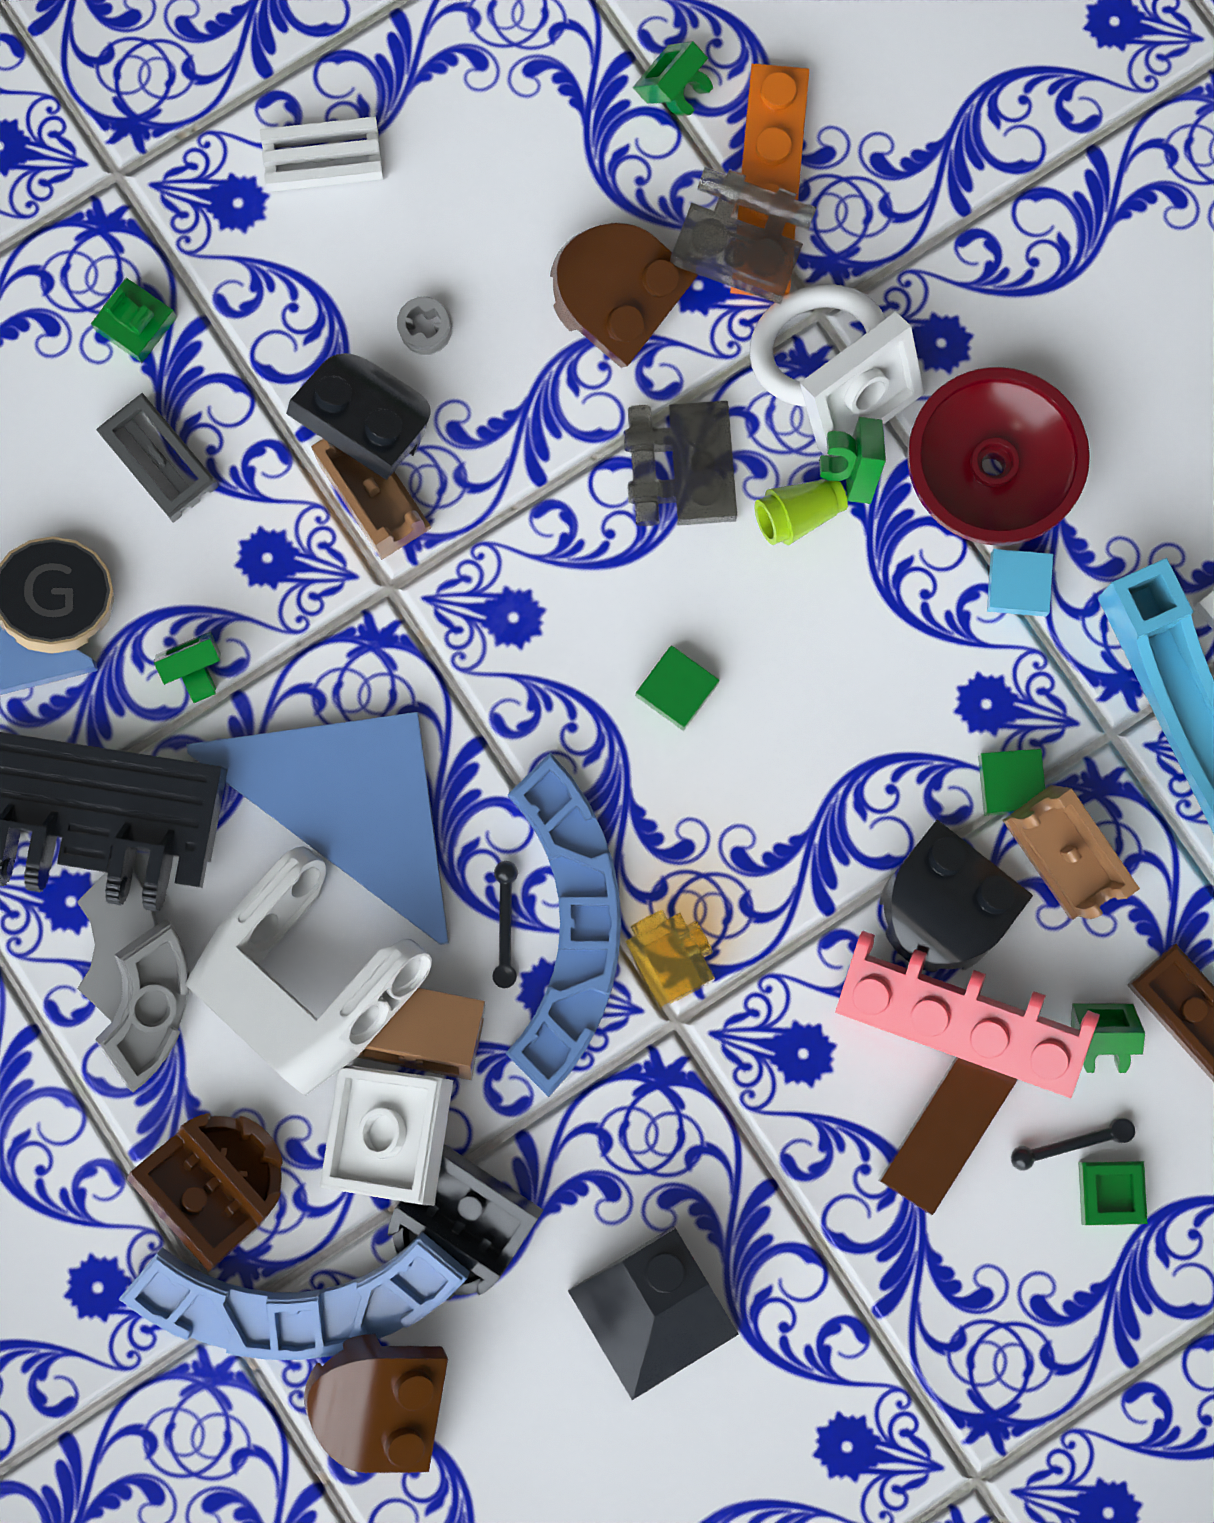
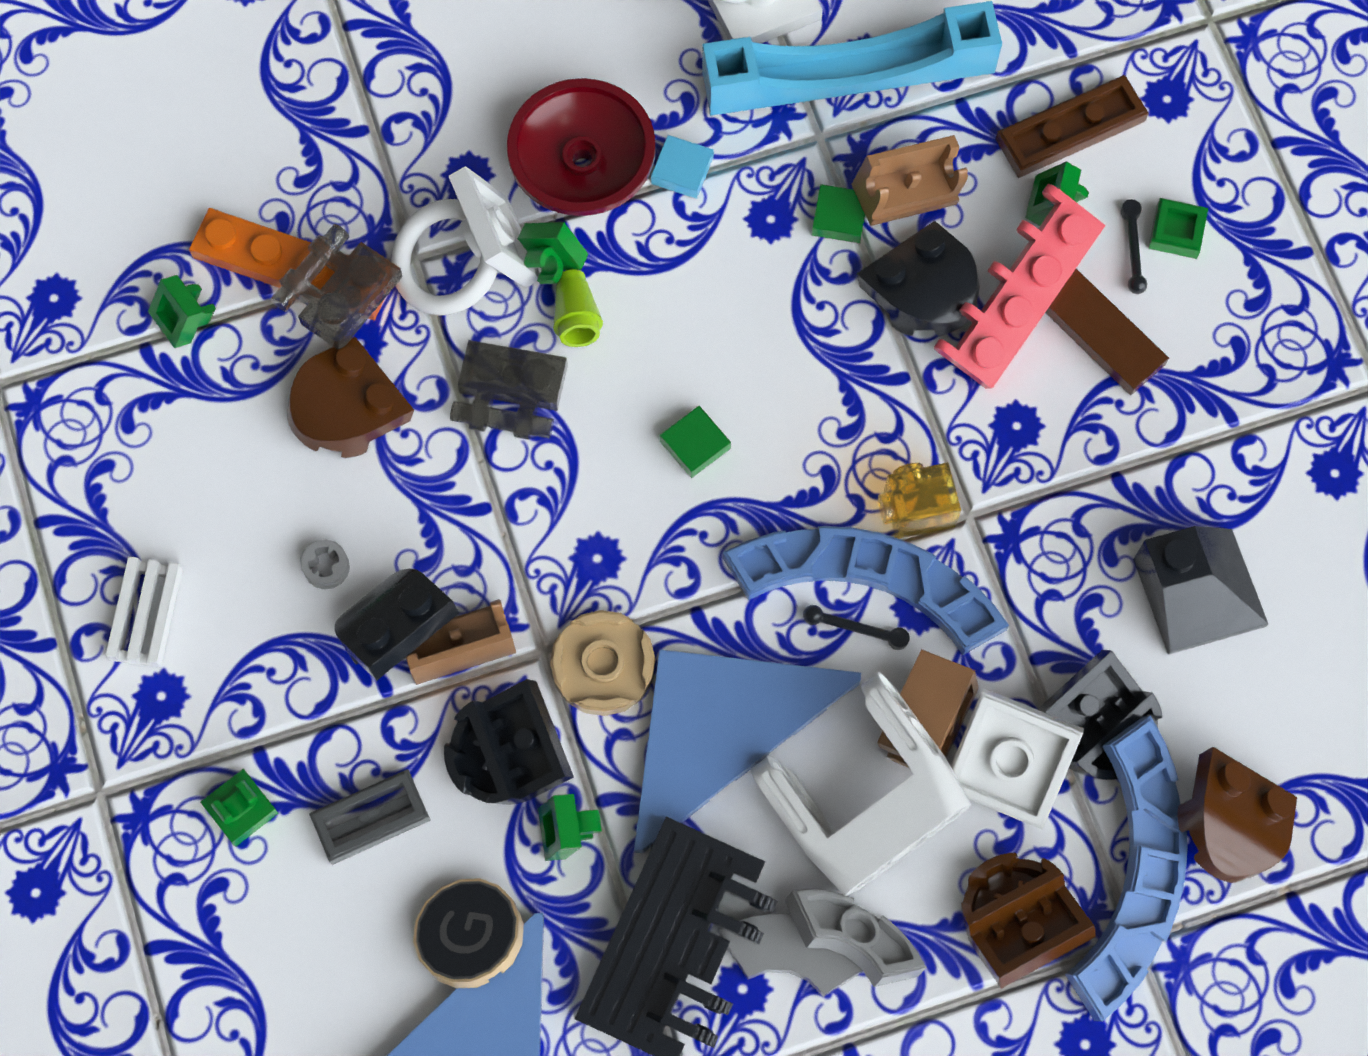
camera: 75 degrees left, 10 degrees down
none -> black slope [444,679,574,805]
none -> tan tile [550,610,655,716]

